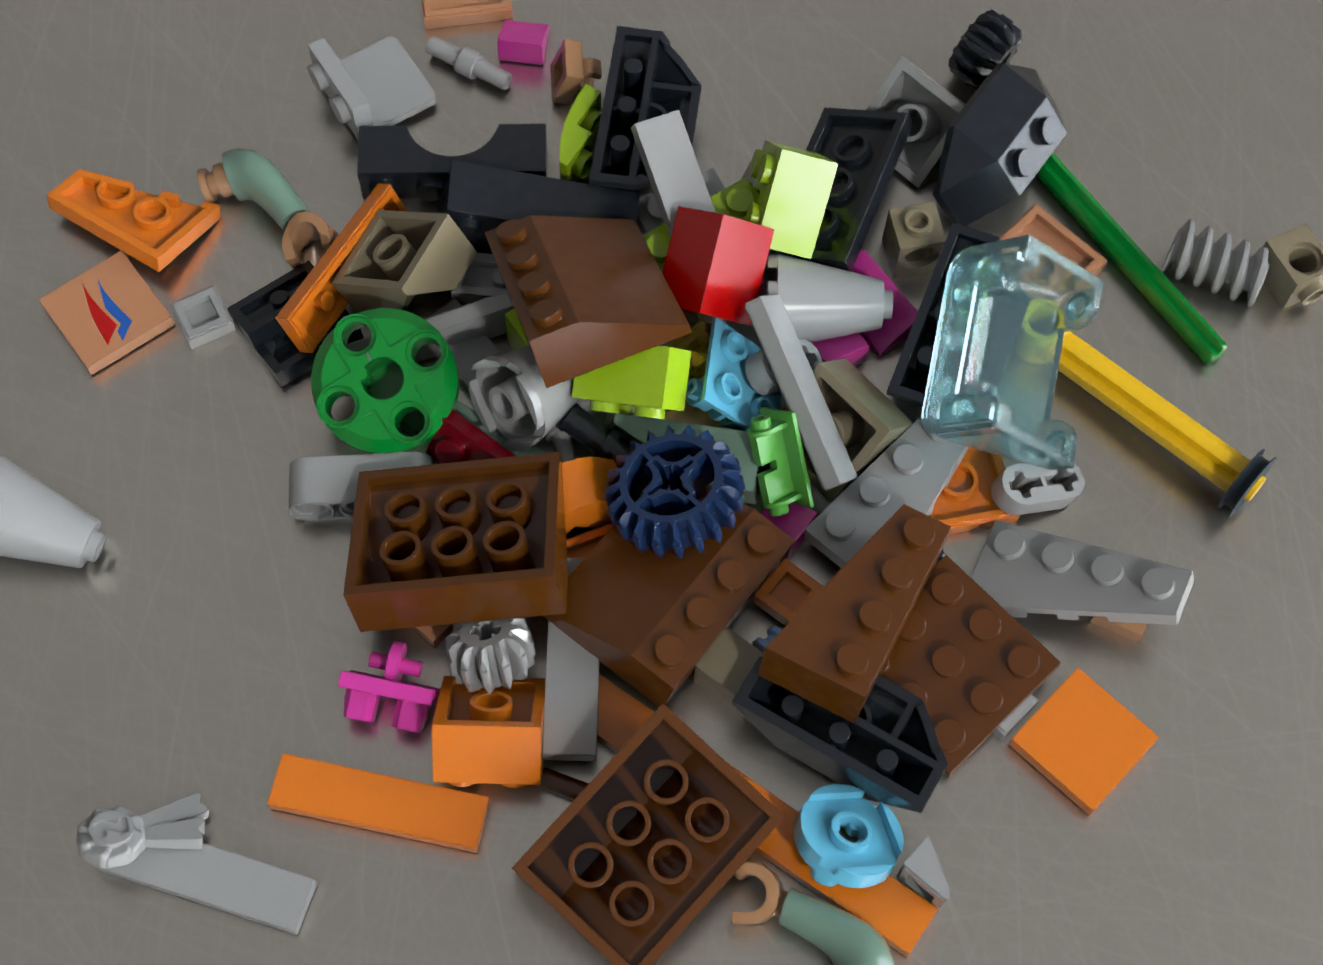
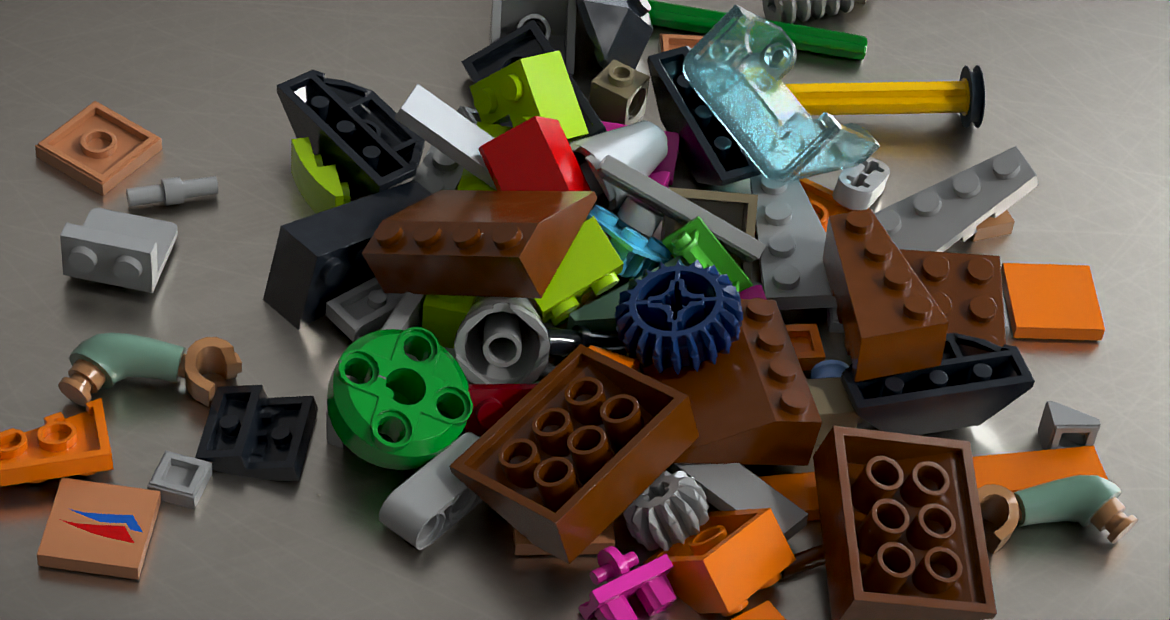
camera: 50 degrees left, 20 degrees down
orange tile [275,184,408,353] -> none
dark tan slope [332,210,478,313] -> none
black arch [357,123,548,201] -> none
dark pink slope [497,20,549,65] -> none
medium nougat tile [550,38,602,105] -> none
medium azure plate [793,784,904,888] -> none

